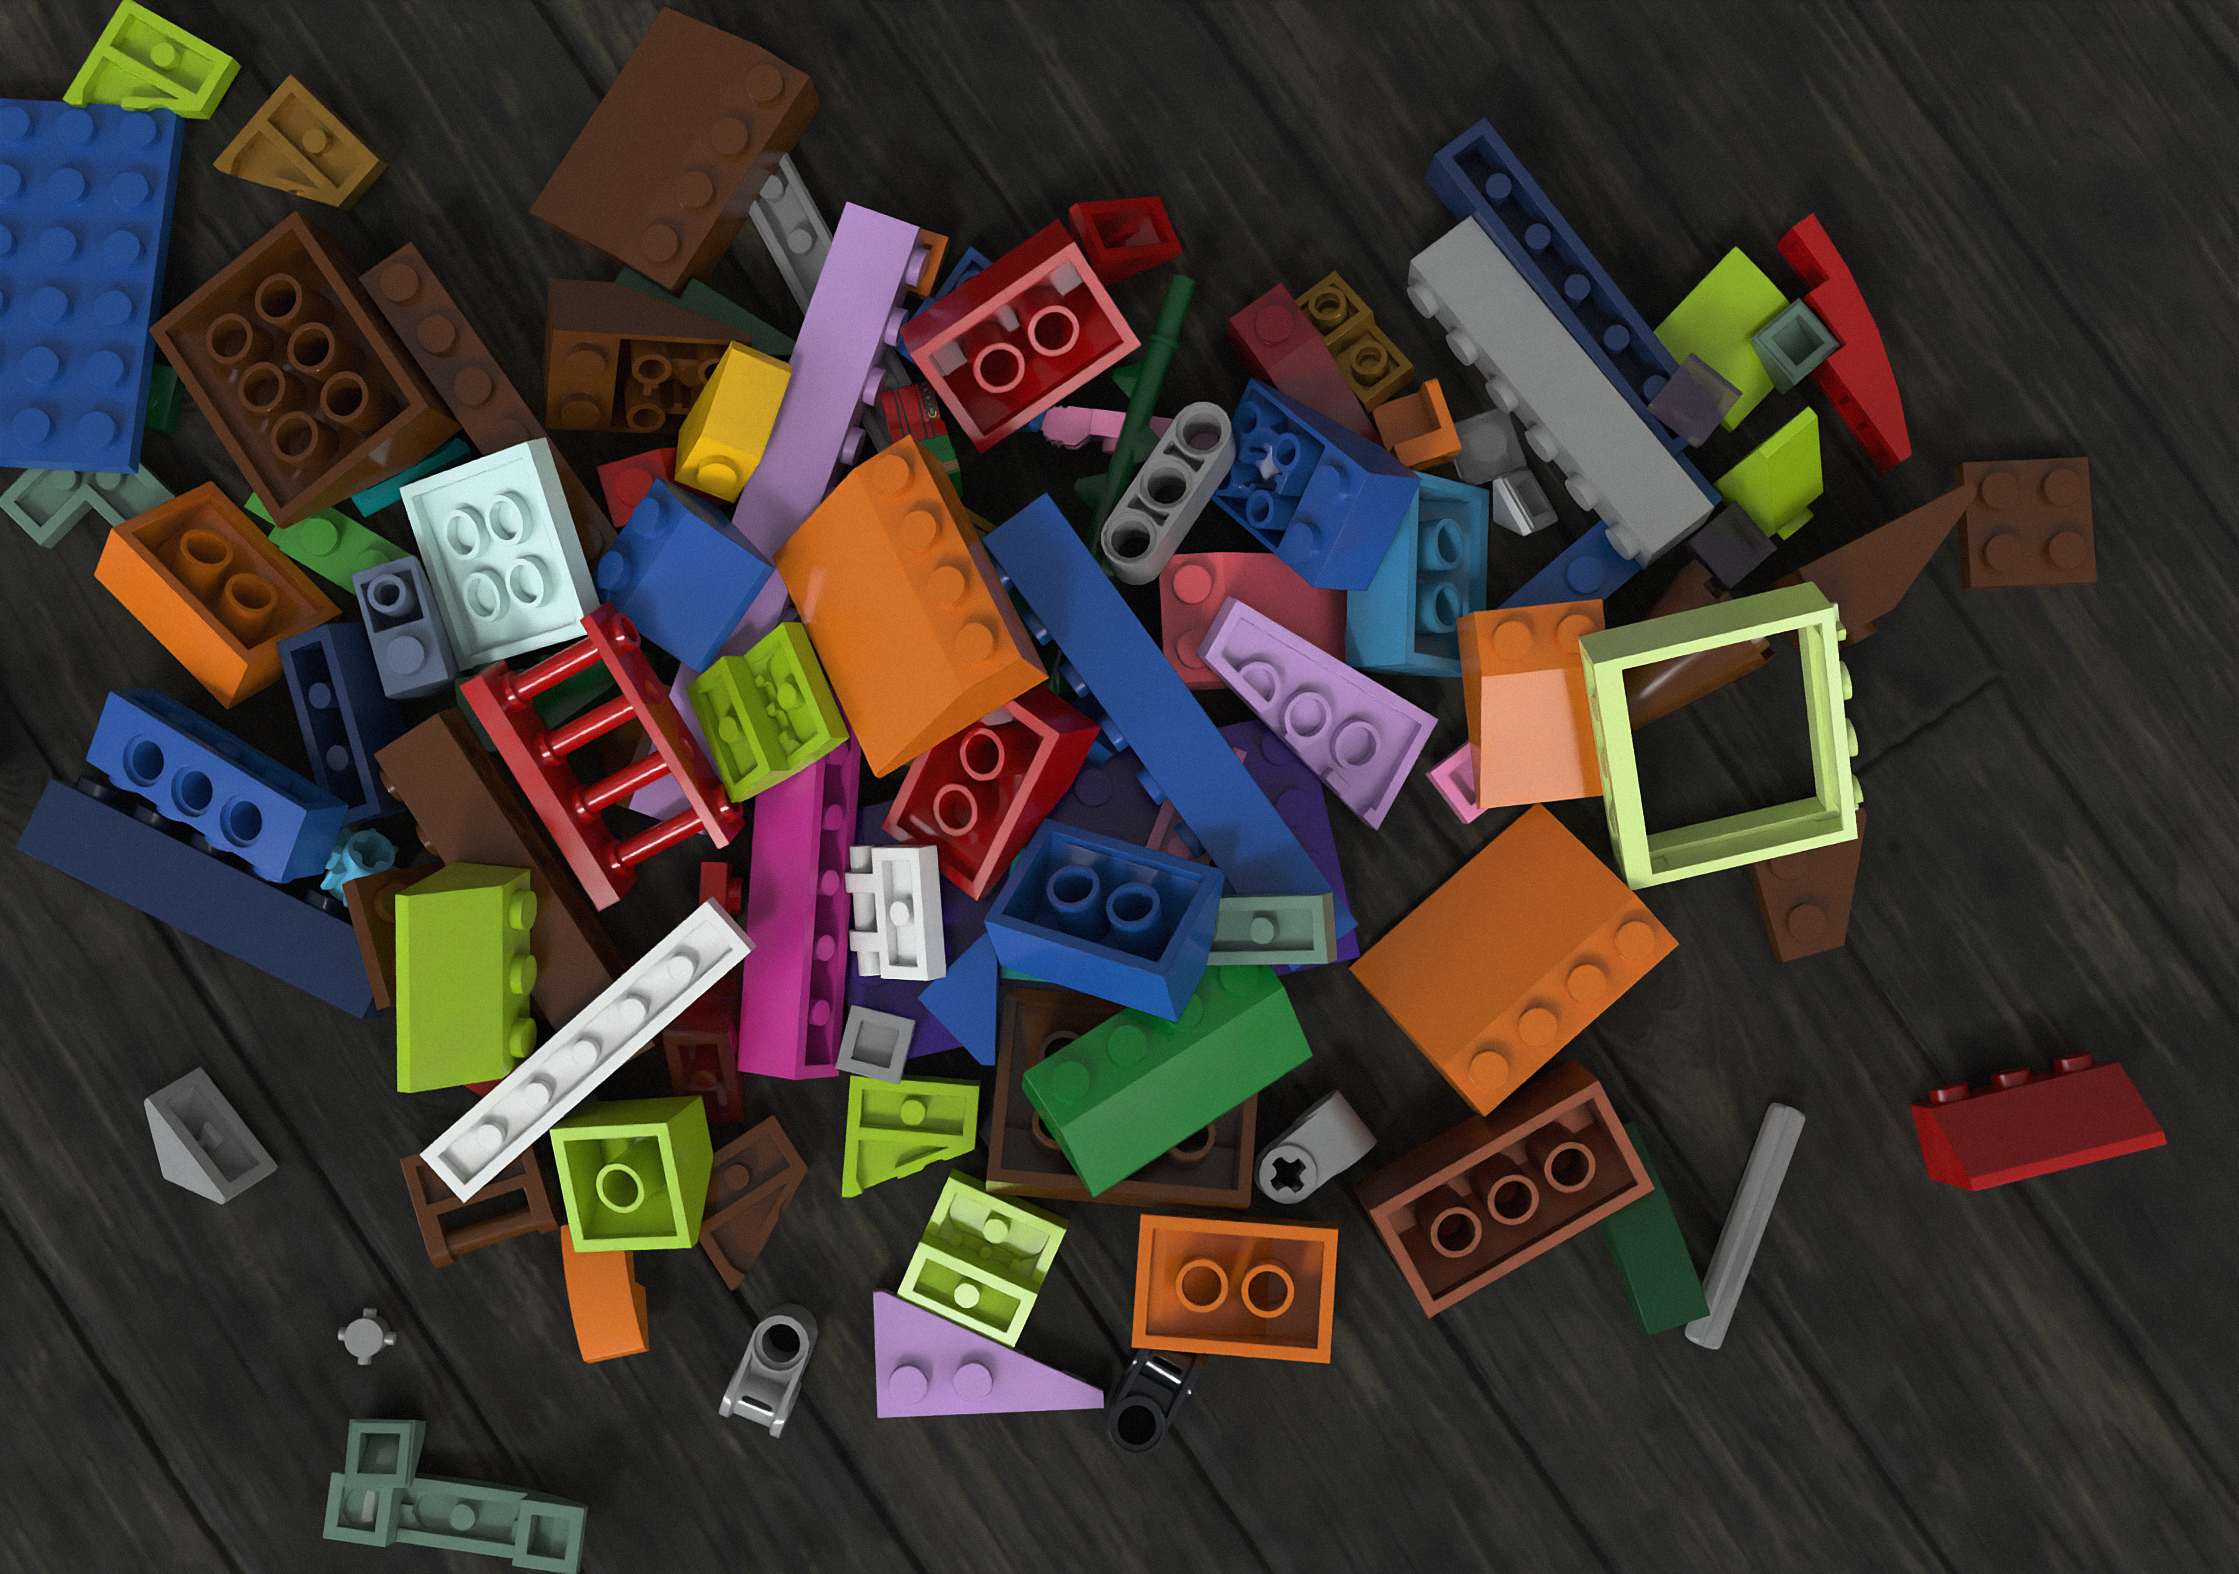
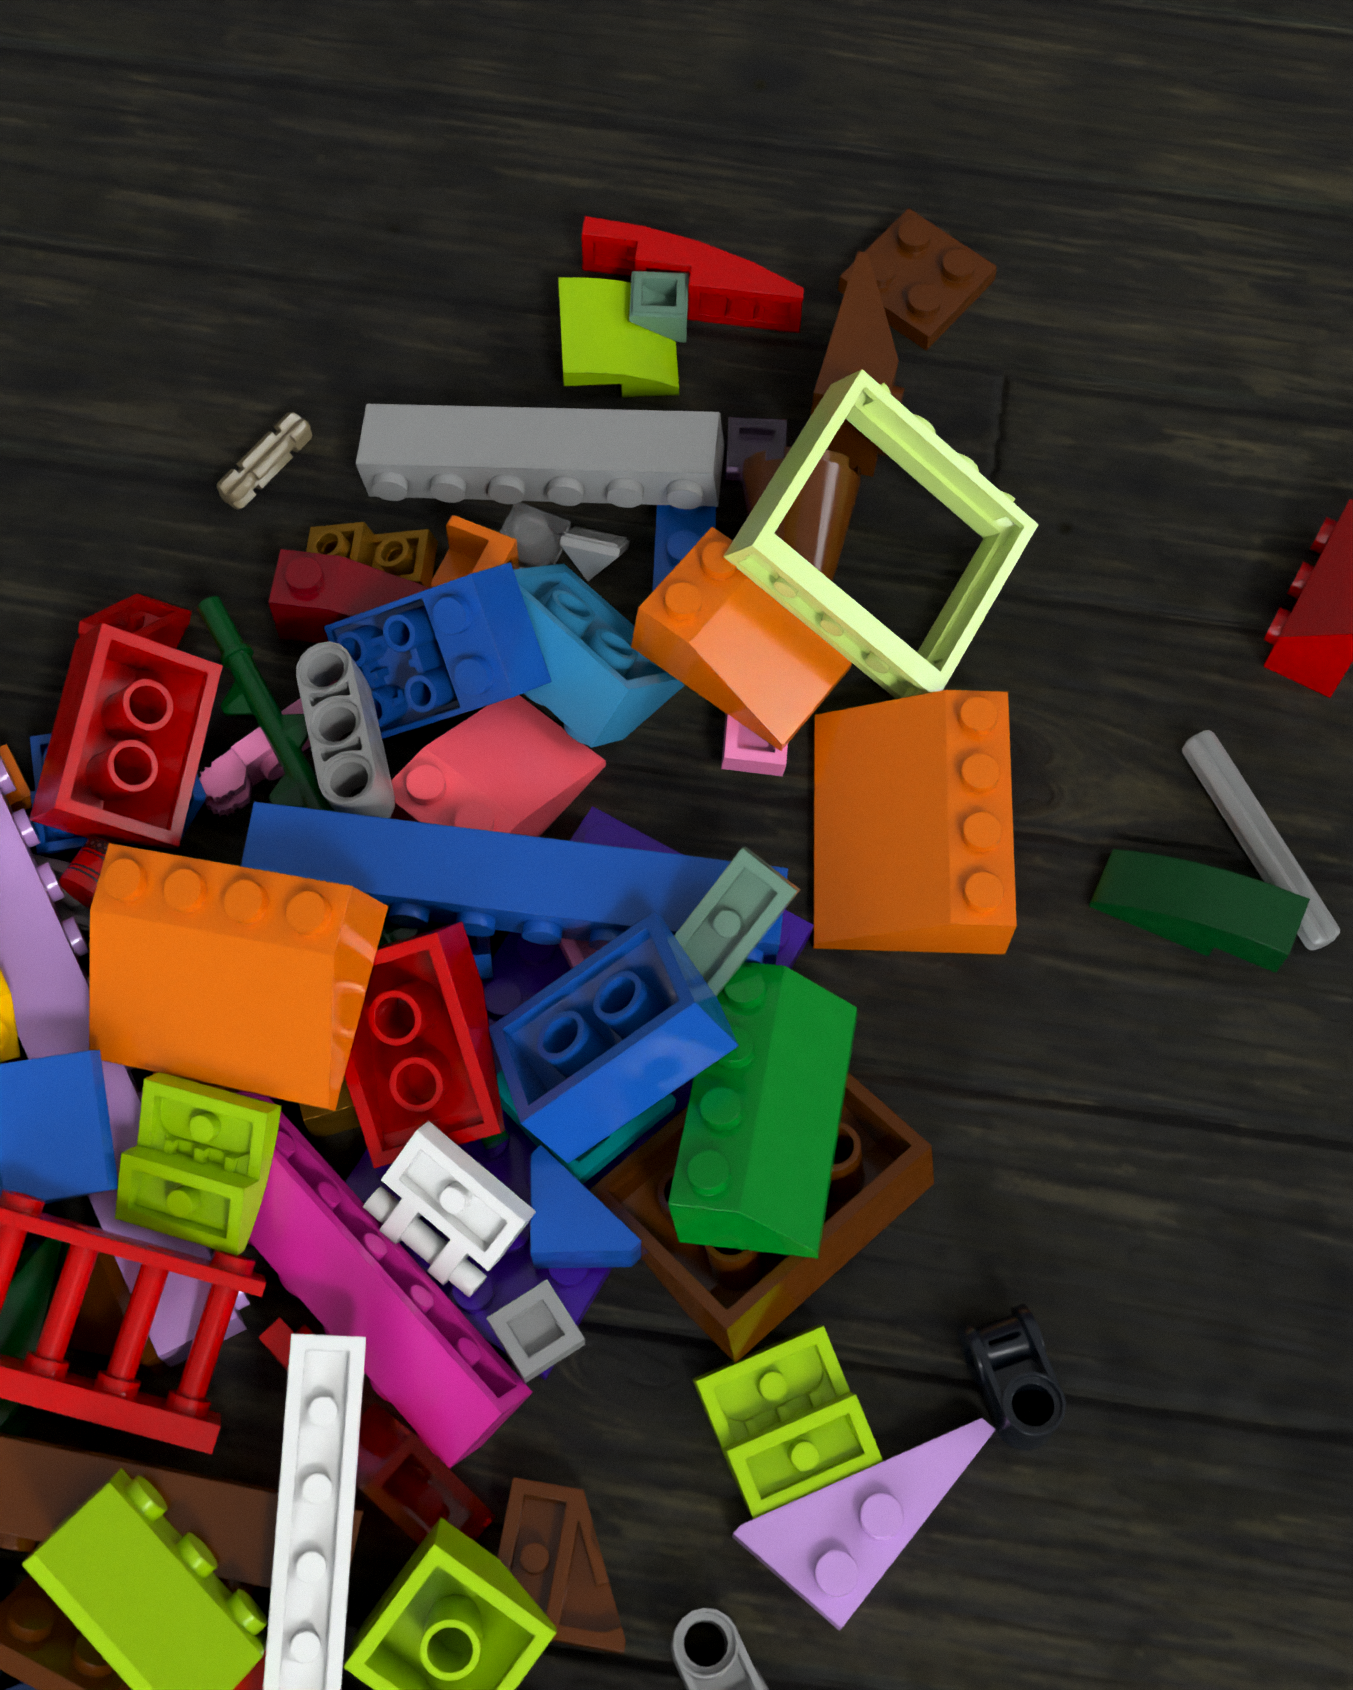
camera: 45 degrees left, 20 degrees down
lime wing [842,1073,981,1197] -> none
orange slope [1132,1213,1338,1364] -> none
lavender wing [1196,596,1438,831] -> none
light grey piece [1253,1089,1377,1204] -> none
copper slope [1352,1059,1655,1318] -> none
dark blue brick [1424,117,1721,458] -> none
clear purple plate [1646,352,1743,449] -> none
lime slope [1712,406,1823,544] -> none
reddish brown wing [1747,807,1867,962] -> none
none -> dark tan axle [216,412,313,510]

